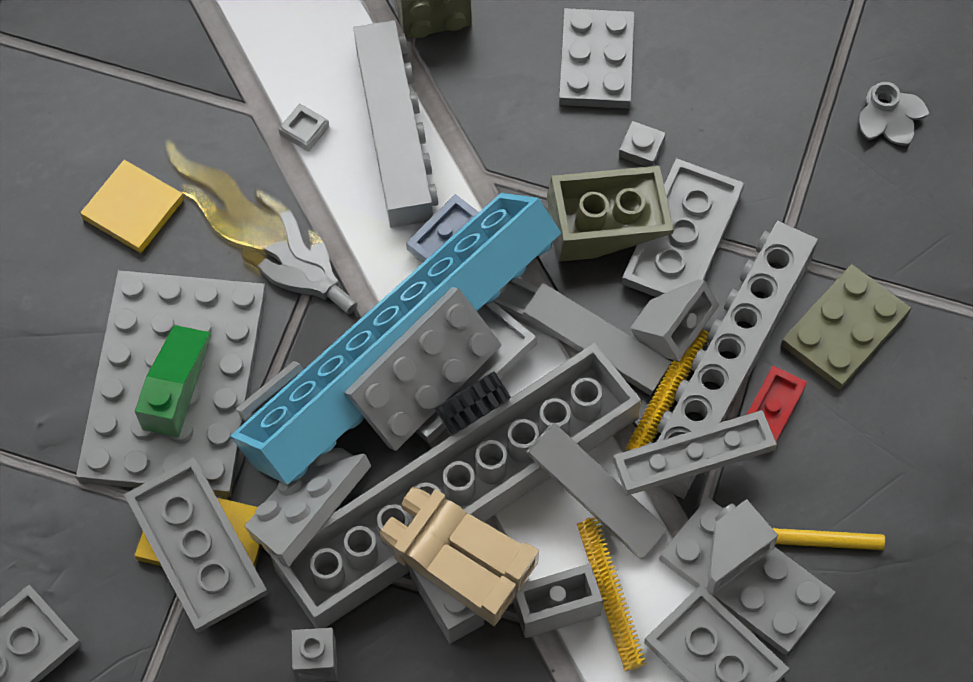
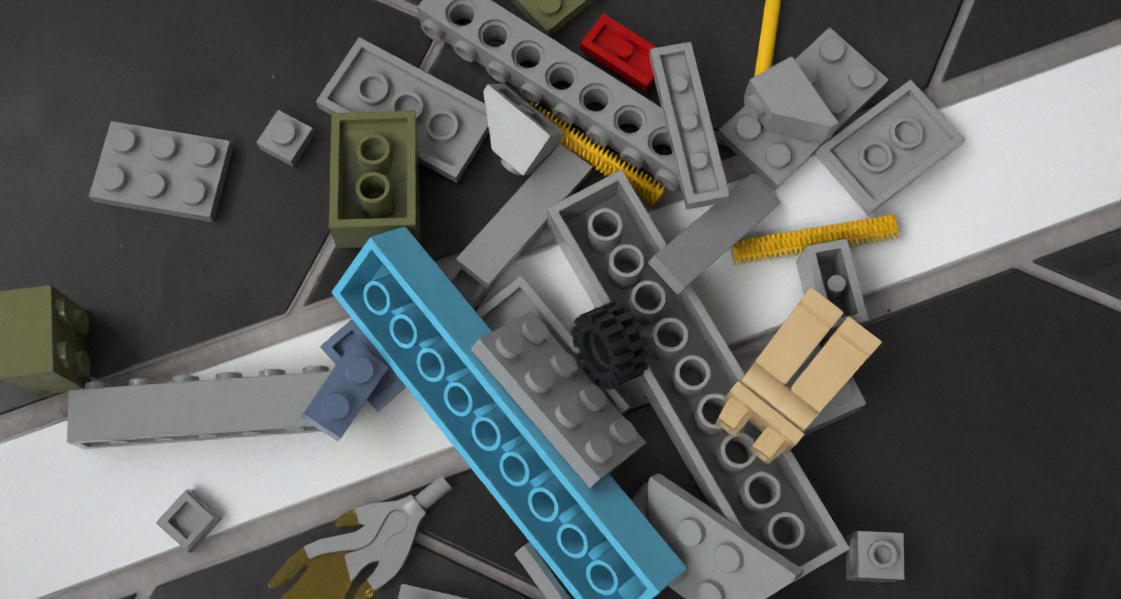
camera: 85 degrees left, 10 degrees up
none -> sand blue plate [301,342,389,442]

